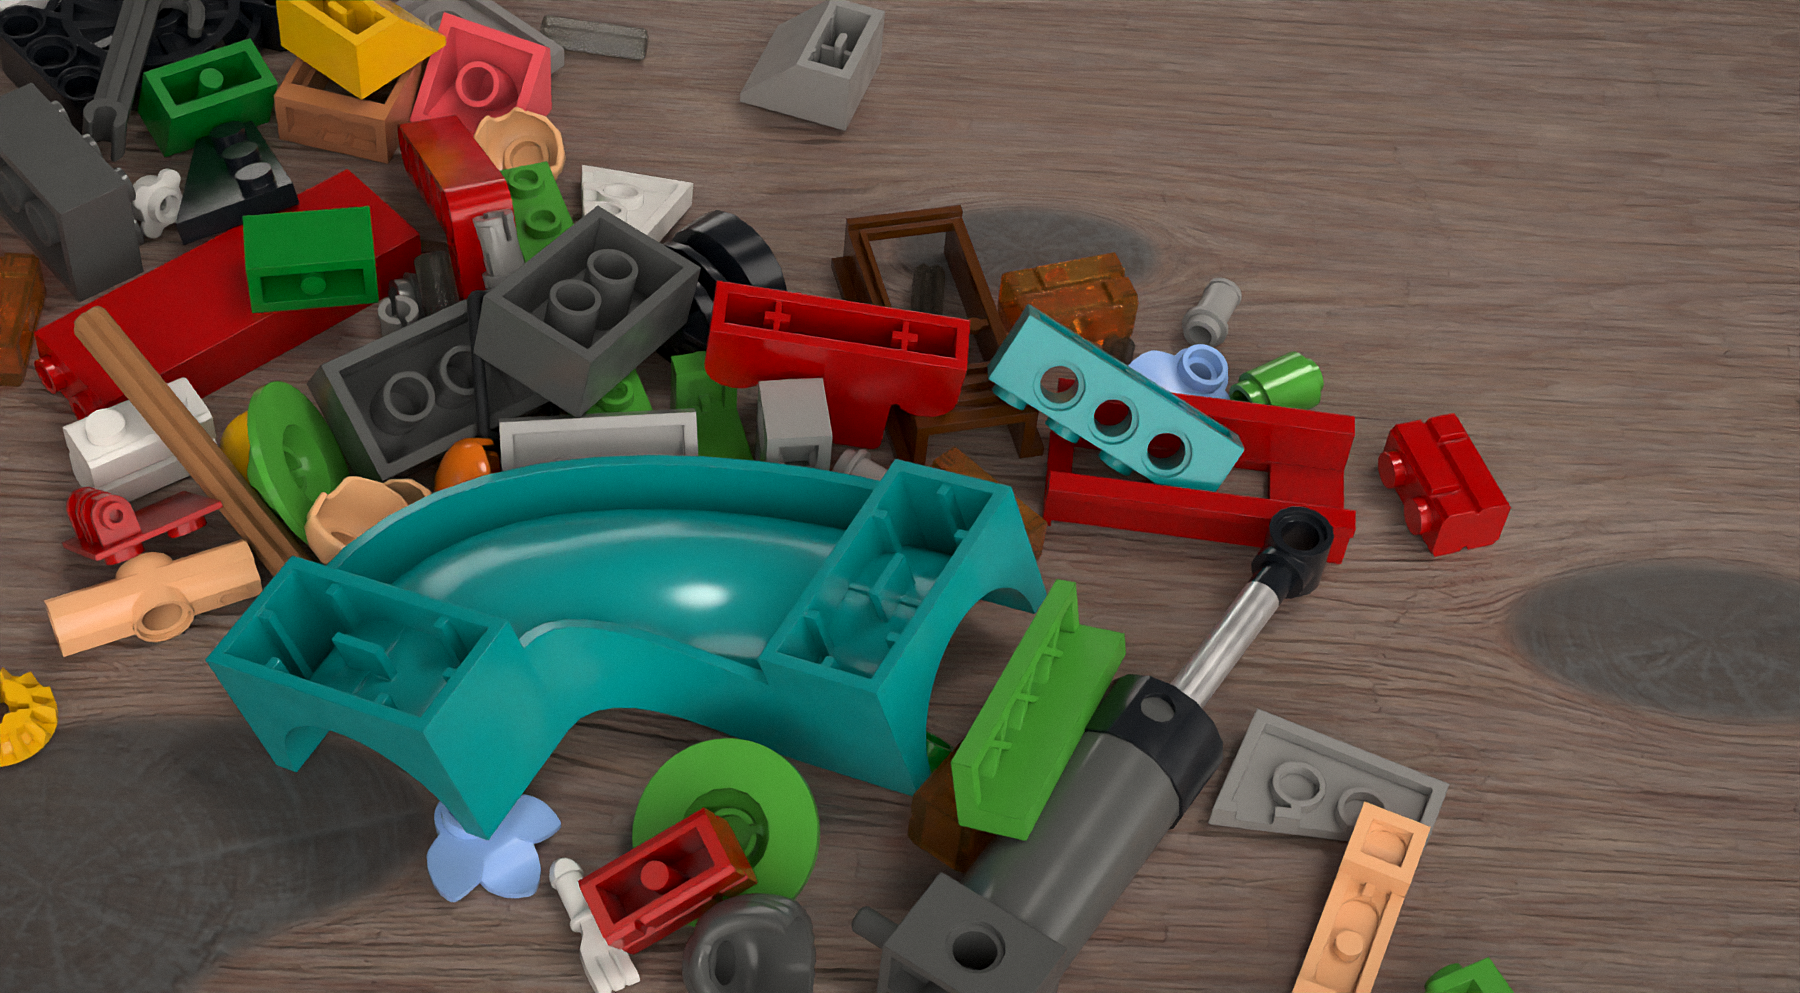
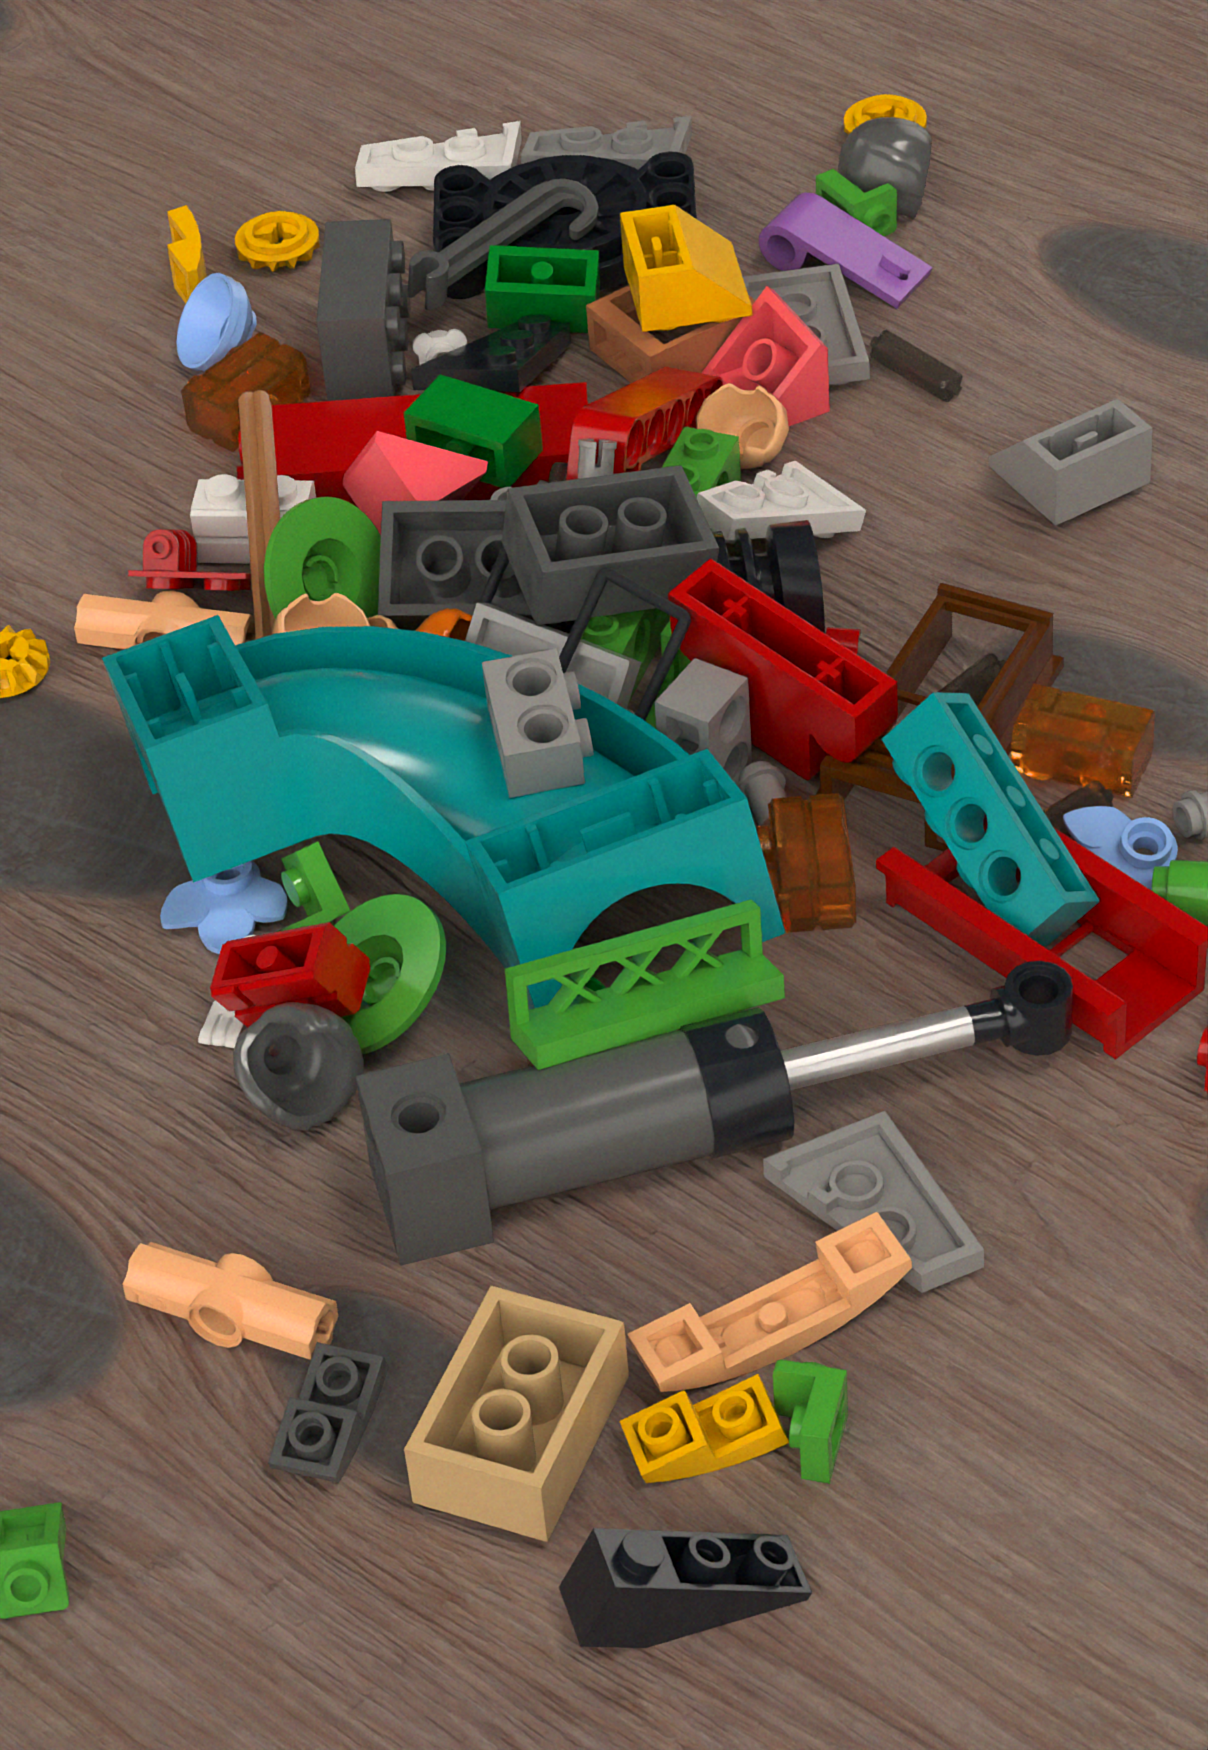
camera: 50 degrees right, 5 degrees down
none -> bright green bracket [276,842,351,932]
none -> coral slope [342,431,488,535]
none -> light grey brick [482,648,593,798]
none -> black piece [559,567,691,721]

